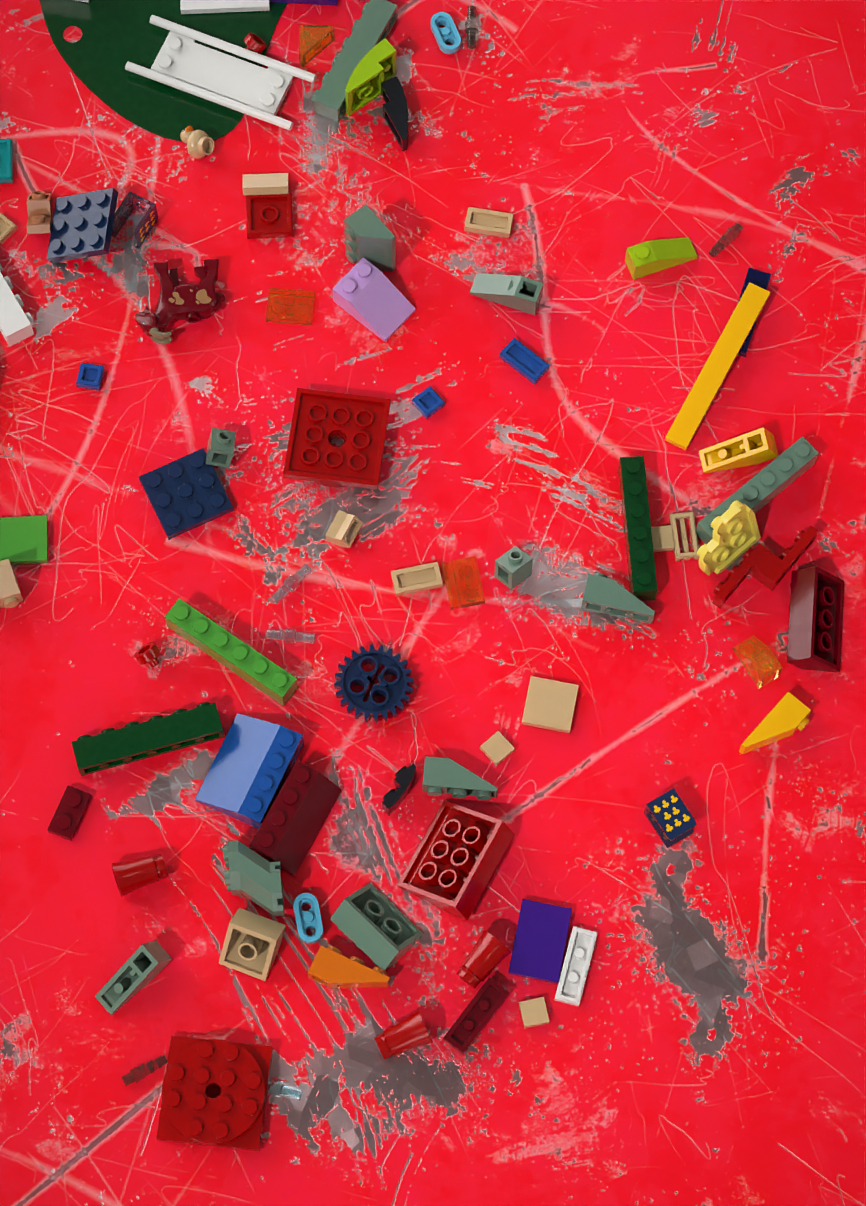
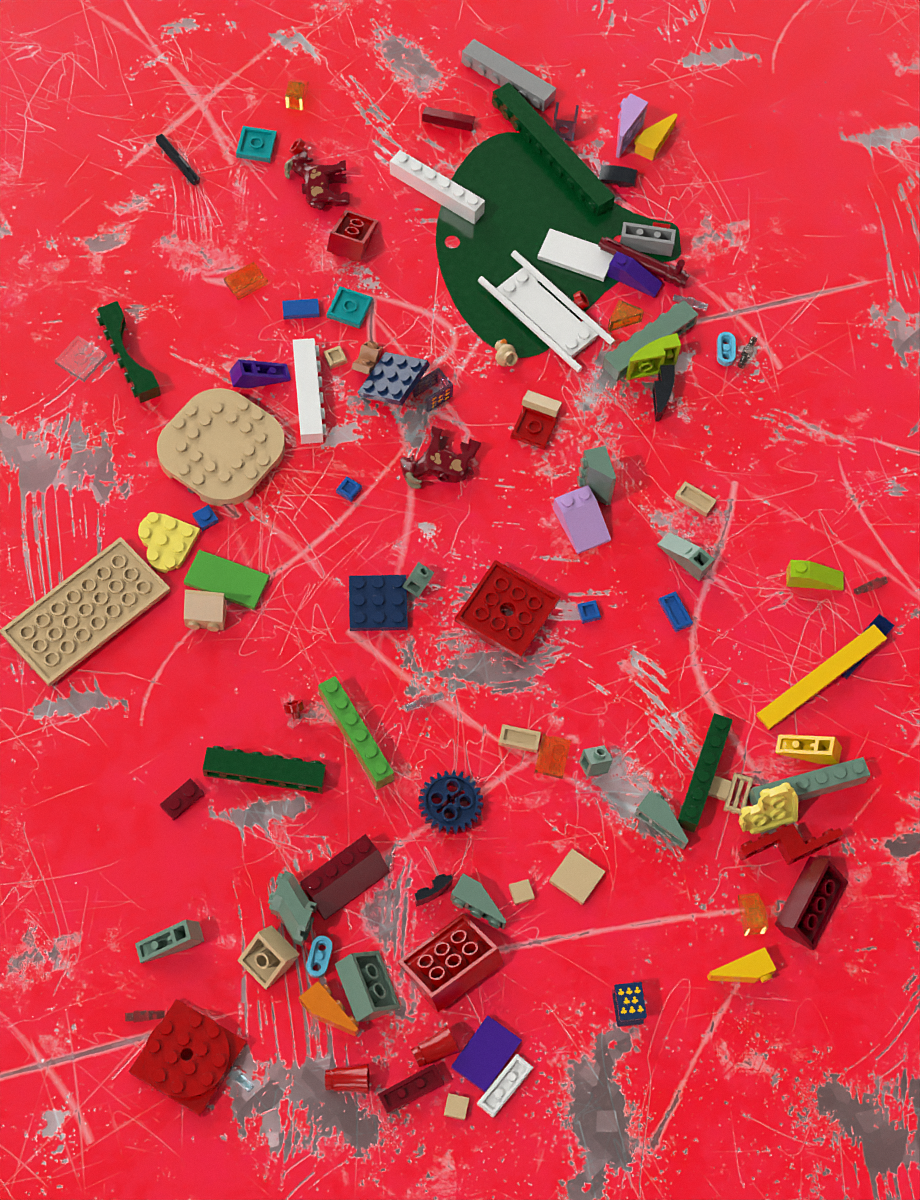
camera: 20 degrees right, 5 degrees down
red plant [111,853,168,897] -> none
slope [195,713,304,829] -> none
clear orange plate [266,288,315,325] -> none
clear light blue bar [266,629,315,644] -> none
tan piece [326,510,363,548] -> none

